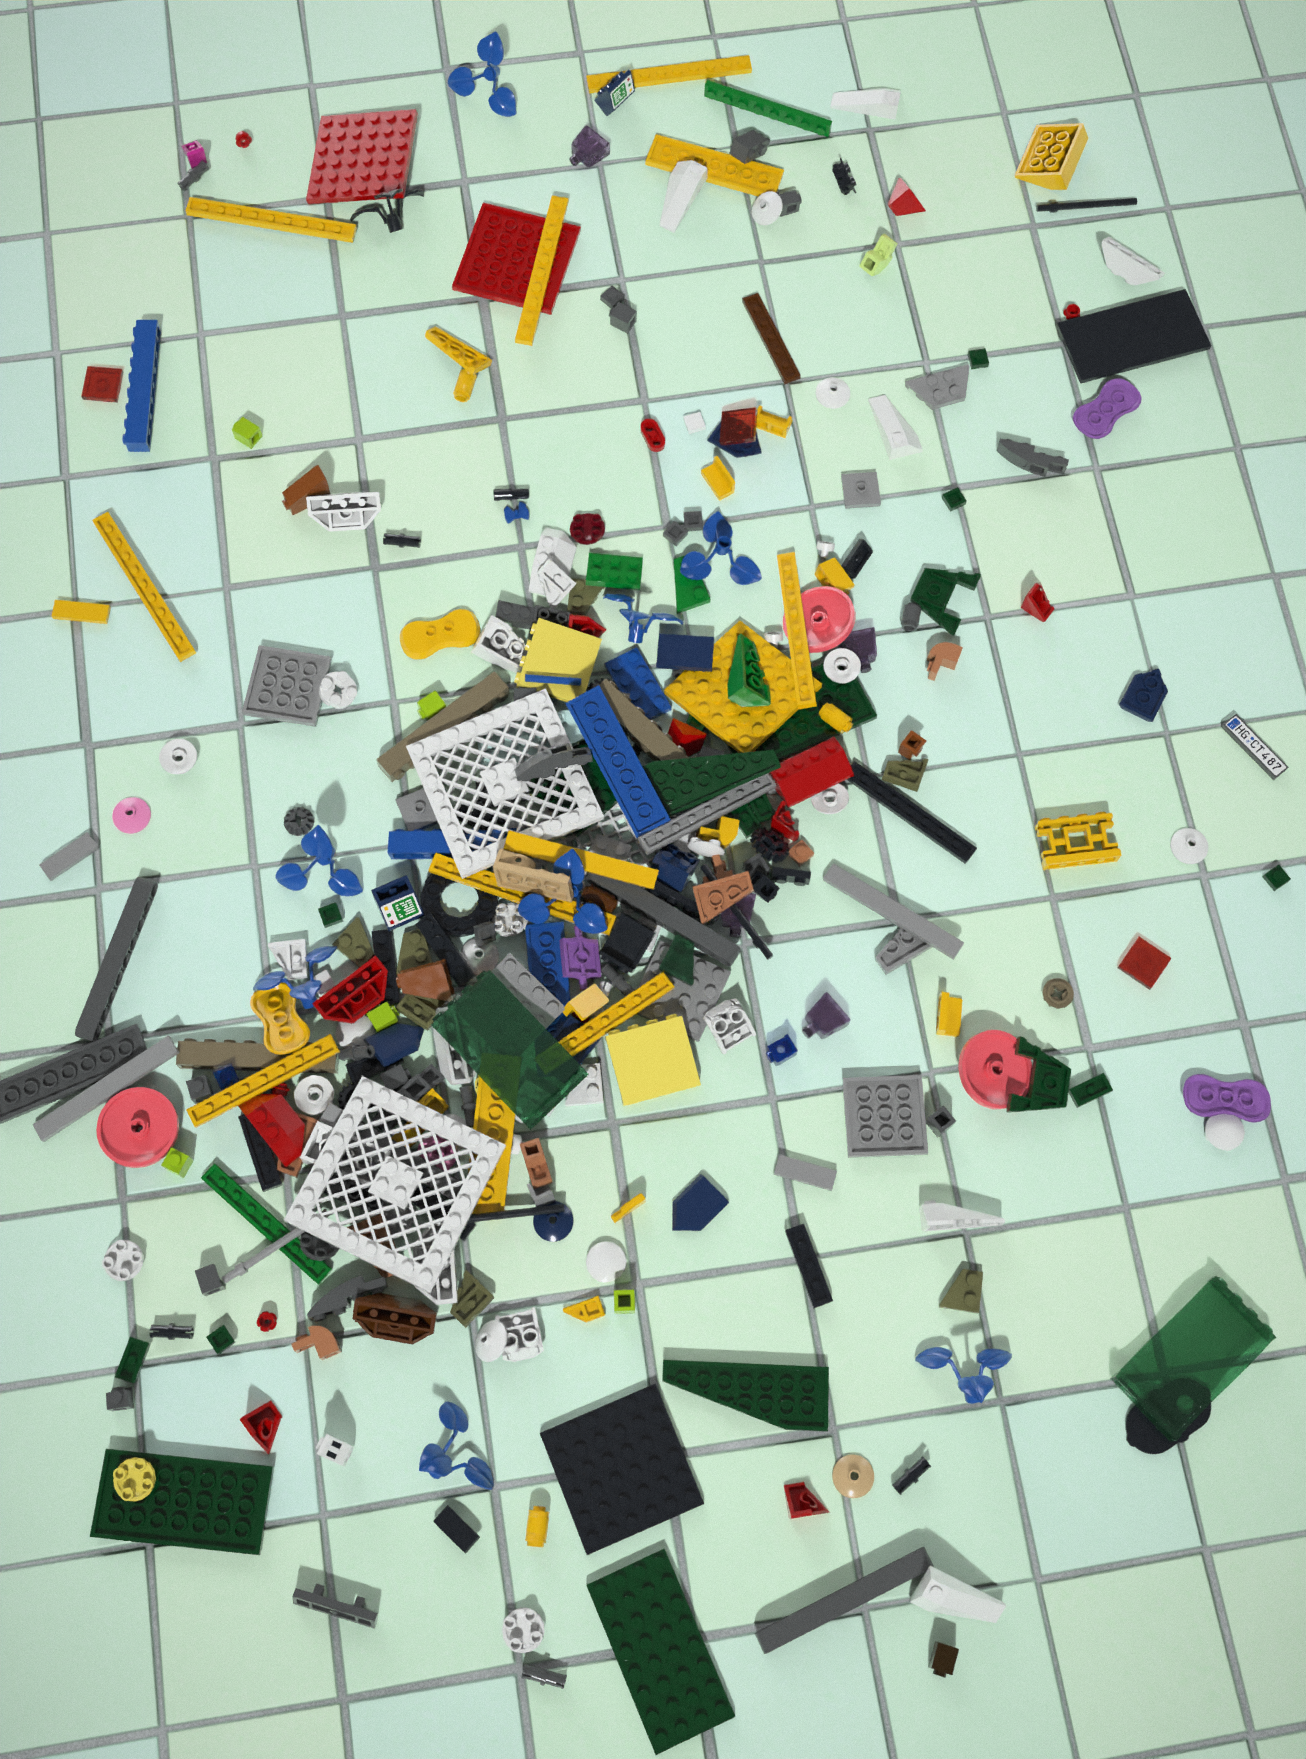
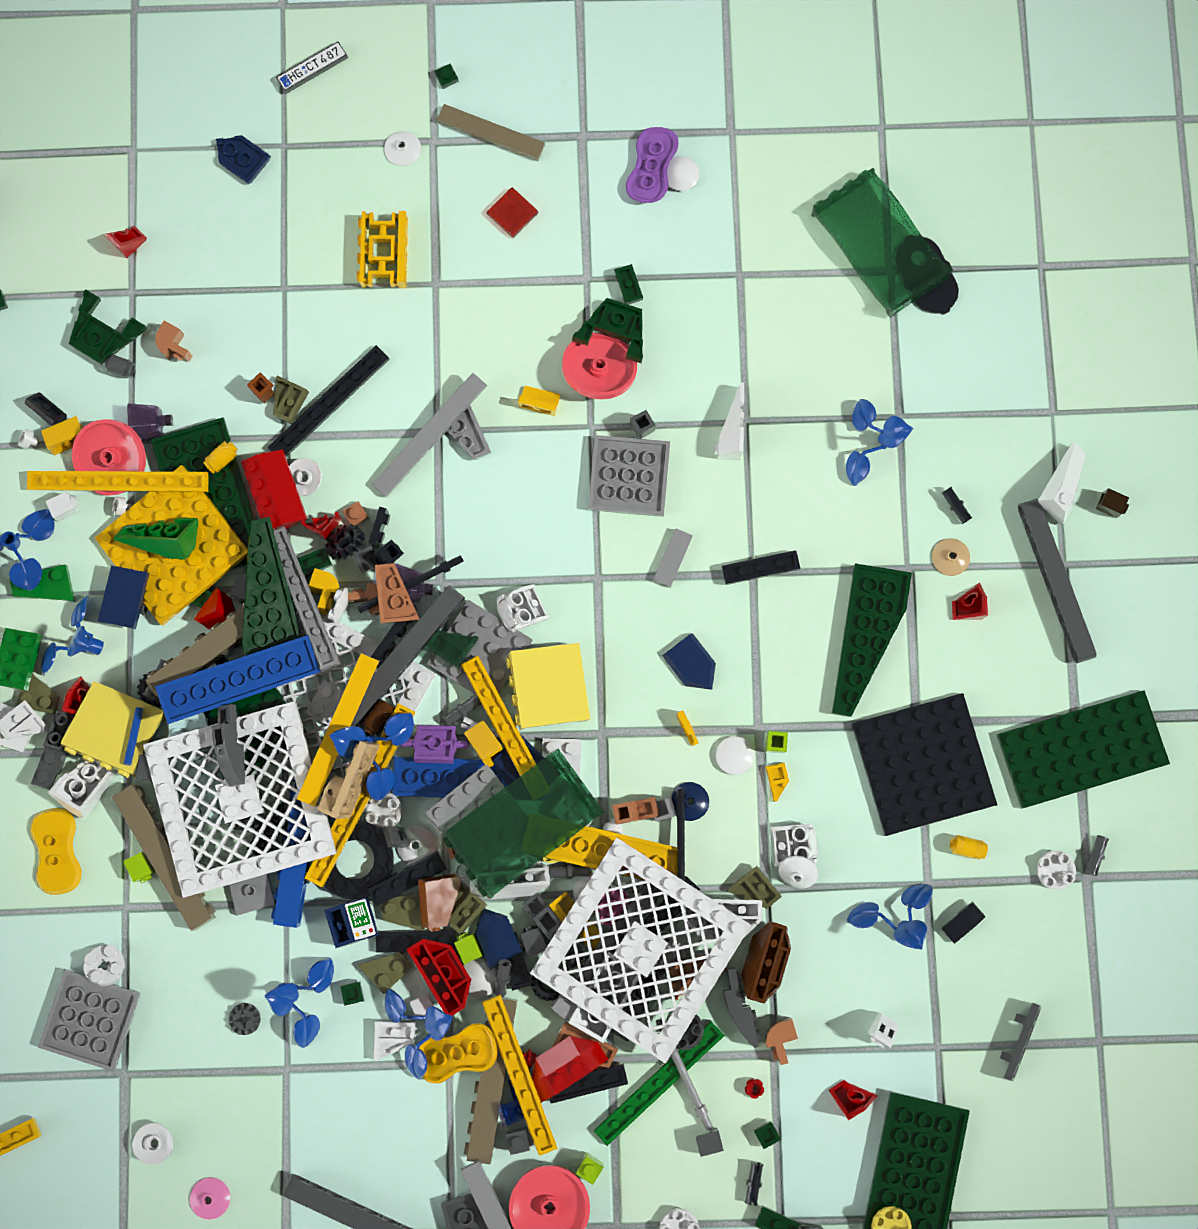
camera: 80 degrees left, 10 degrees up
white dish [294,1075,334,1115] -> none
black panel [598,912,657,974] -> none
blue plate [604,648,672,720] -> none
dark blue slope [650,844,700,892] -> none
dark green plate [748,793,775,823] -> none
clear blue brick [765,1034,798,1066] -> none
clear purple torso [801,992,851,1039] -> none
white dish [823,648,861,683] -> none
olive wing [939,1269,983,1314] -> none
dark tan gear [1042,978,1074,1009] -> none
none -> white brick [45,491,79,522]
none -> dark tan tile [437,104,545,161]

